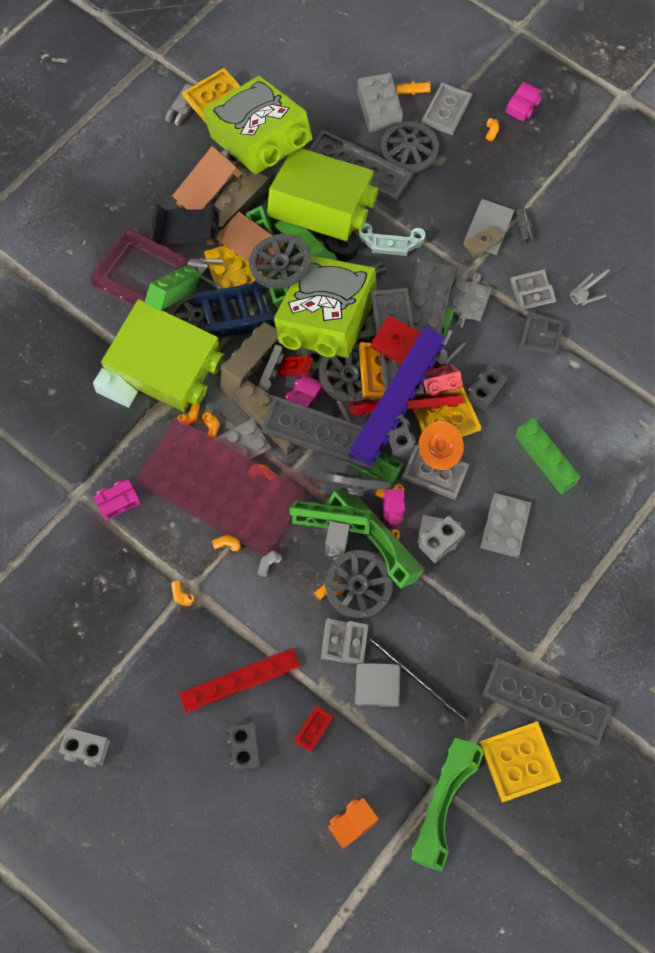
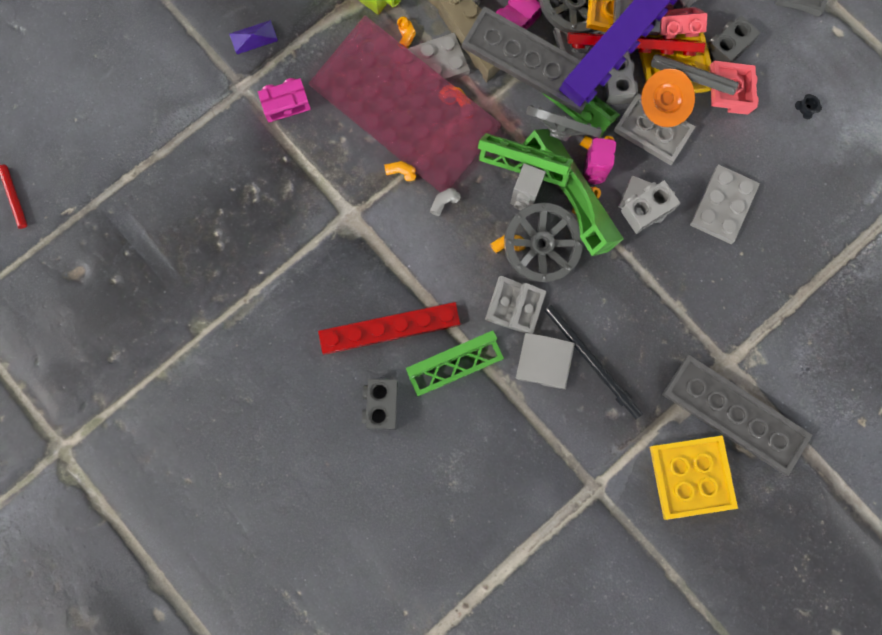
camera: 10 degrees right, 10 degrees up
light grey brick [59,728,110,767] -> none
light orange arm [171,581,194,606] -> none
light orange arm [178,404,200,426] -> none
red plate [294,706,333,753] -> none
orange brick [328,798,379,849] -> none
bright green arch [411,738,484,872] -> none
bright green brick [515,418,581,495] -> none
none -> dark purple slope [230,20,278,54]
none -> bright green fence [406,330,504,397]
none -> dark grey axle [651,54,739,95]
none -> coral plate [710,61,759,115]
none -> black plate [795,94,822,120]

